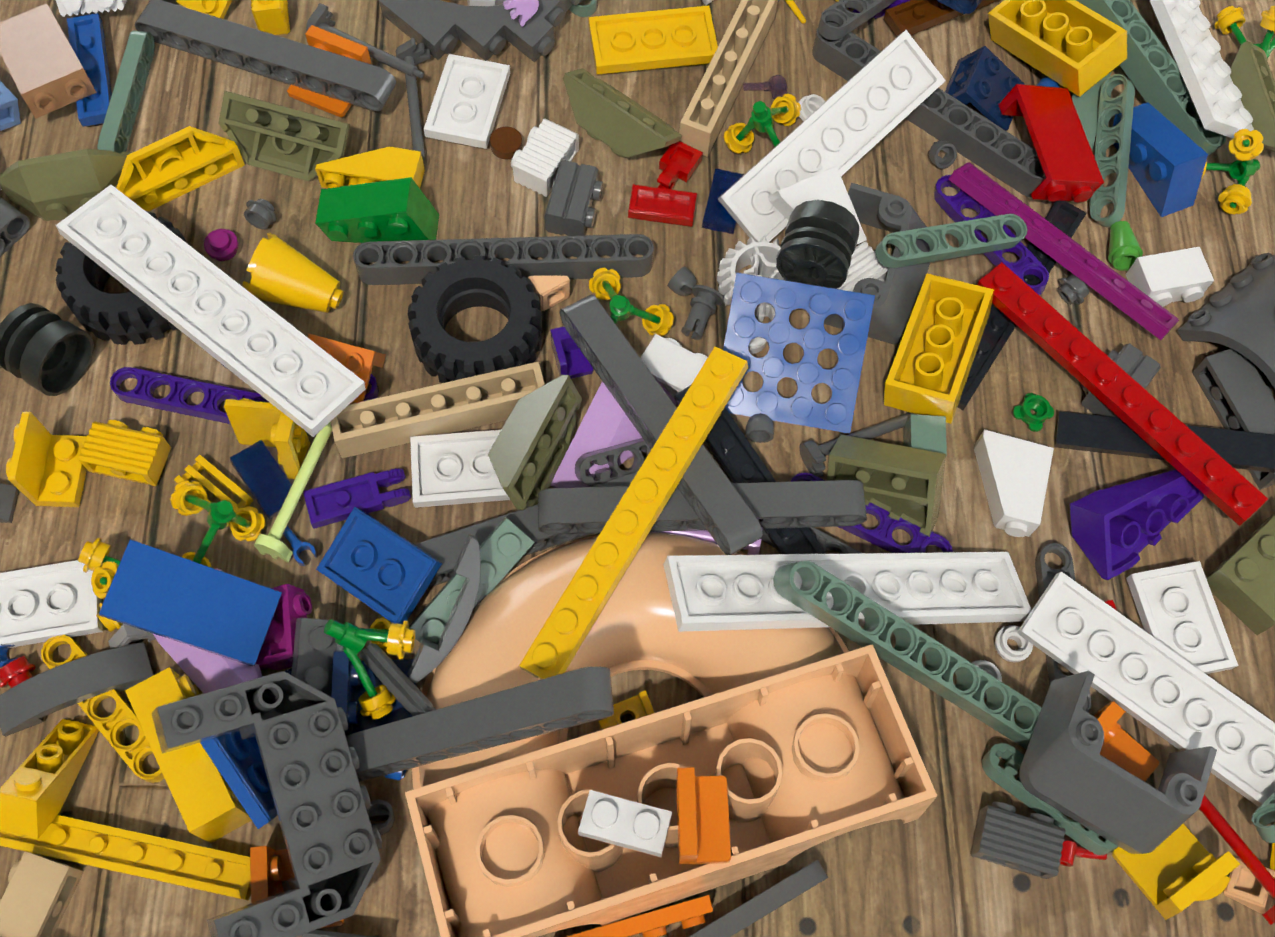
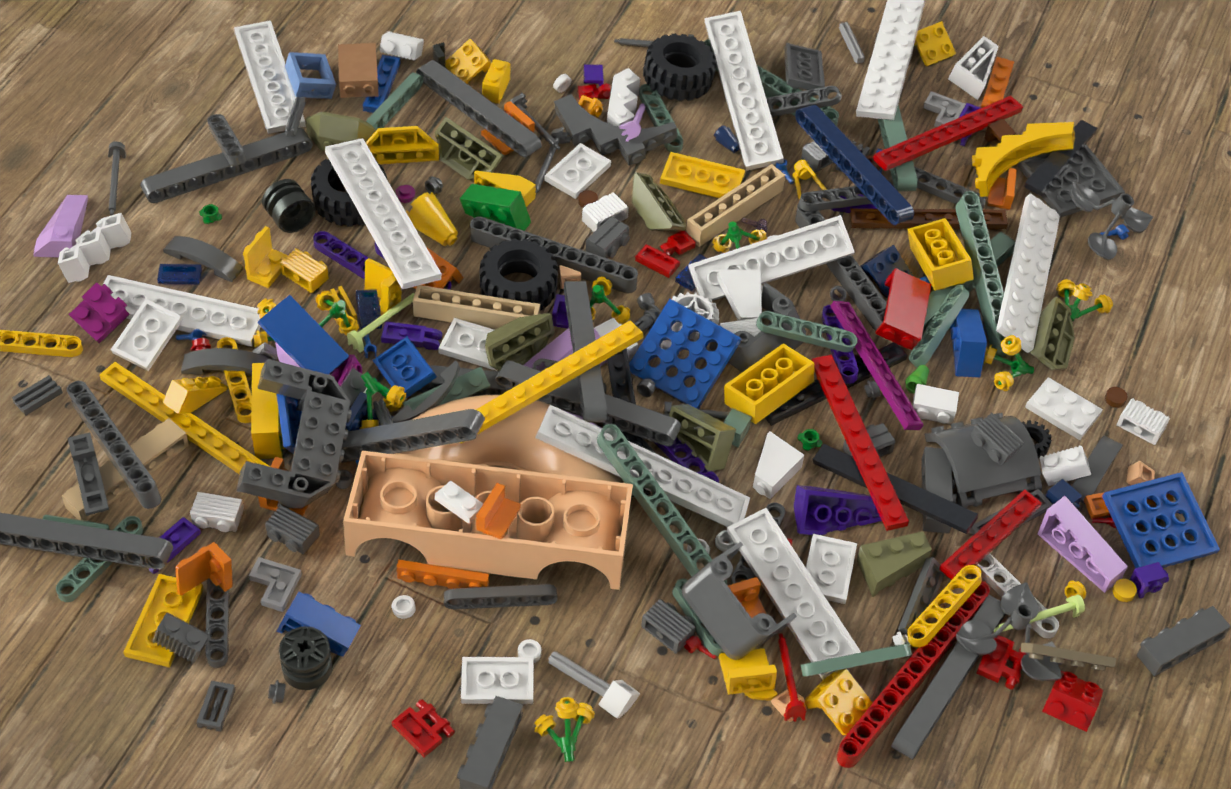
camera: 25 degrees right, 15 degrees down
pearl dark grey wheel [776,200,860,289] -> none

